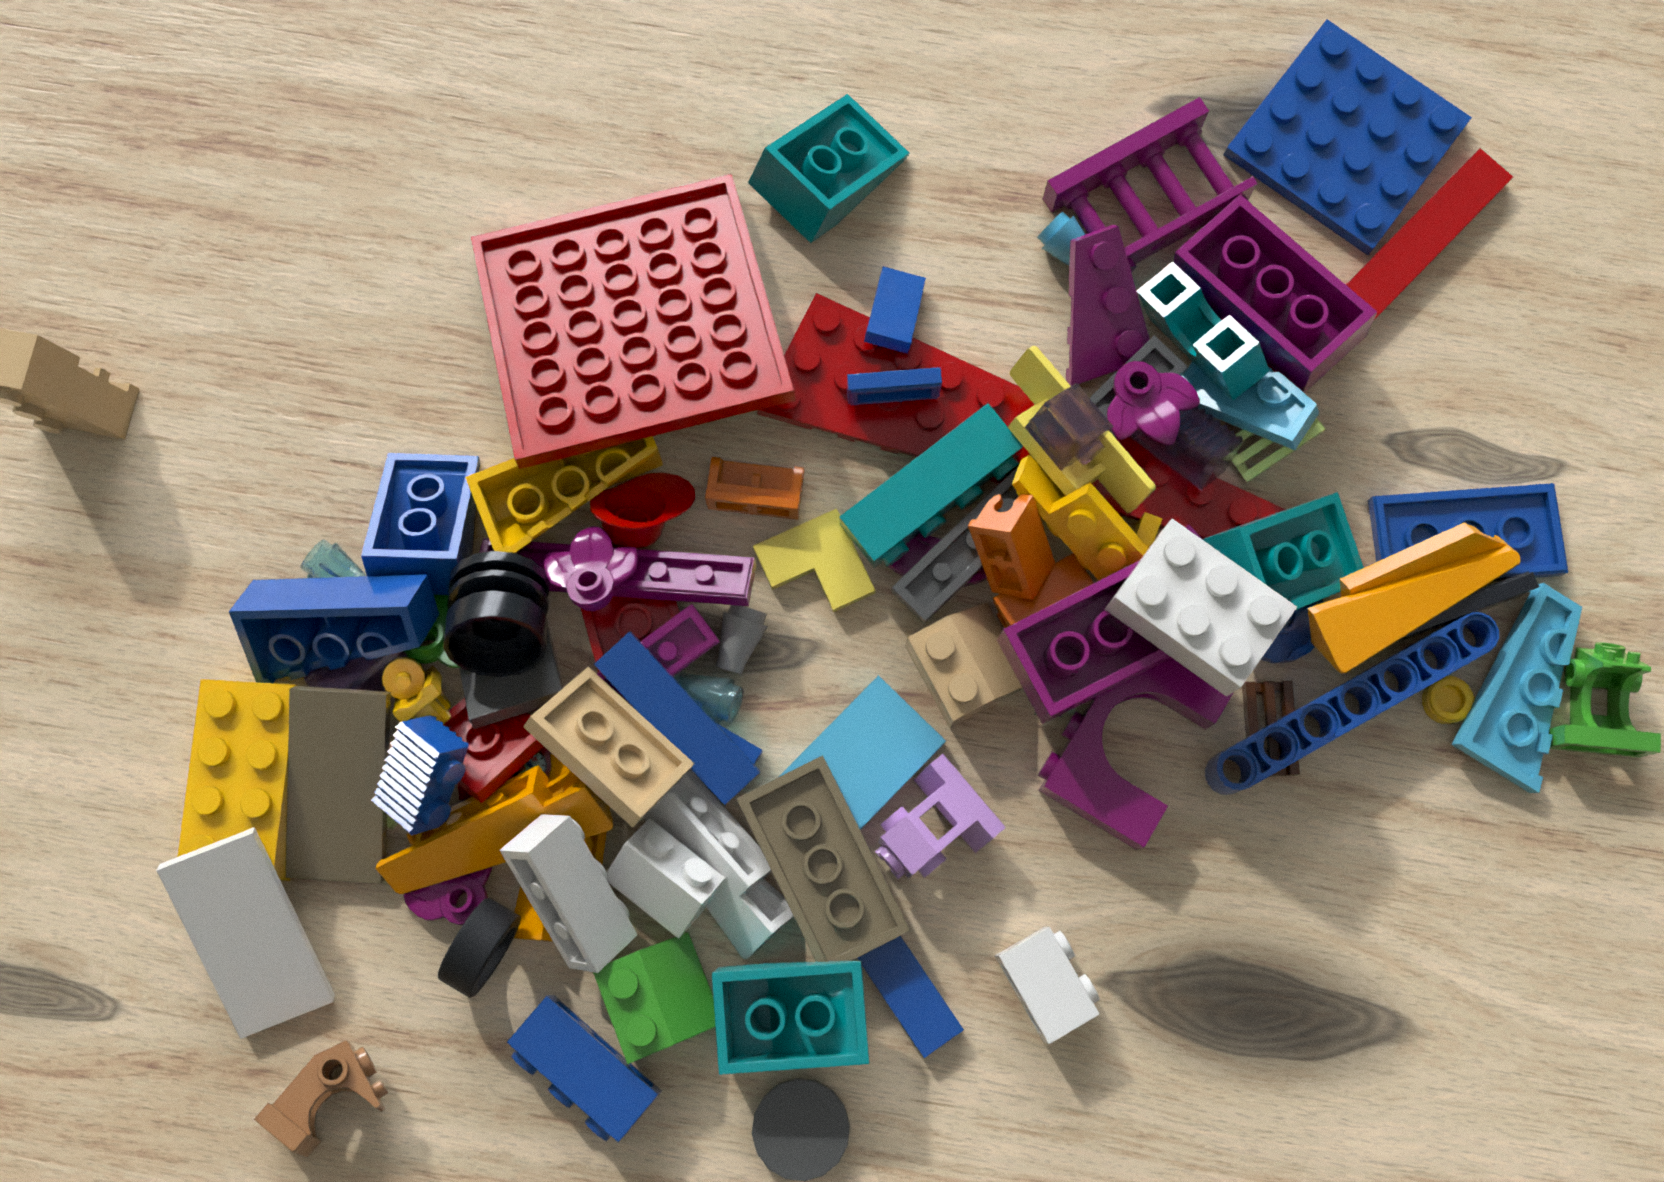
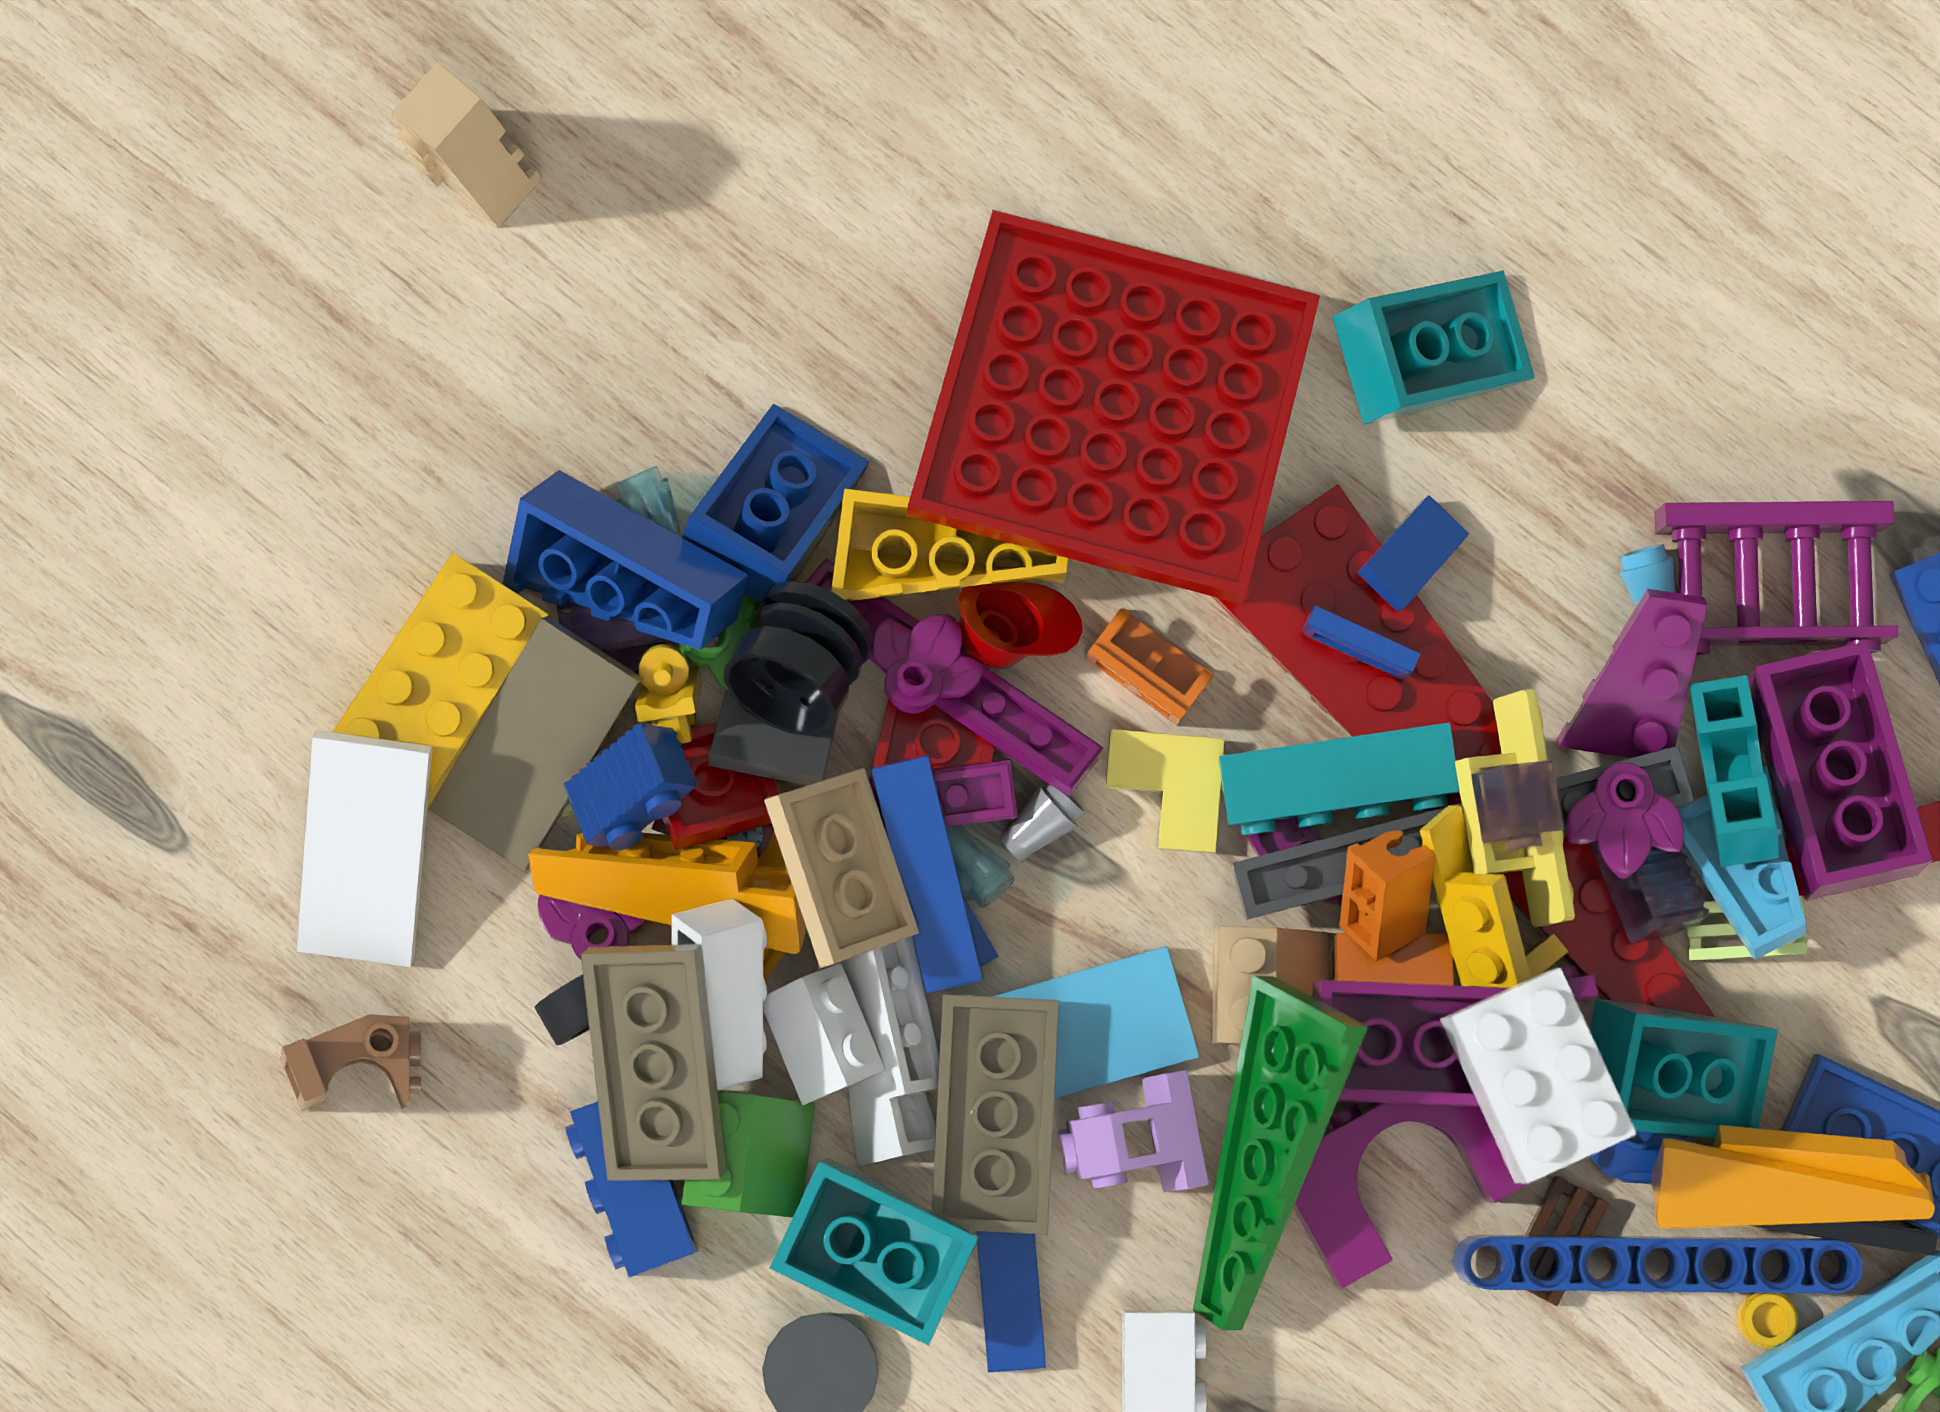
camera: 25 degrees right, 5 degrees up
none -> dark tan plate [581,944,726,1181]
none -> green wing [1193,975,1368,1331]

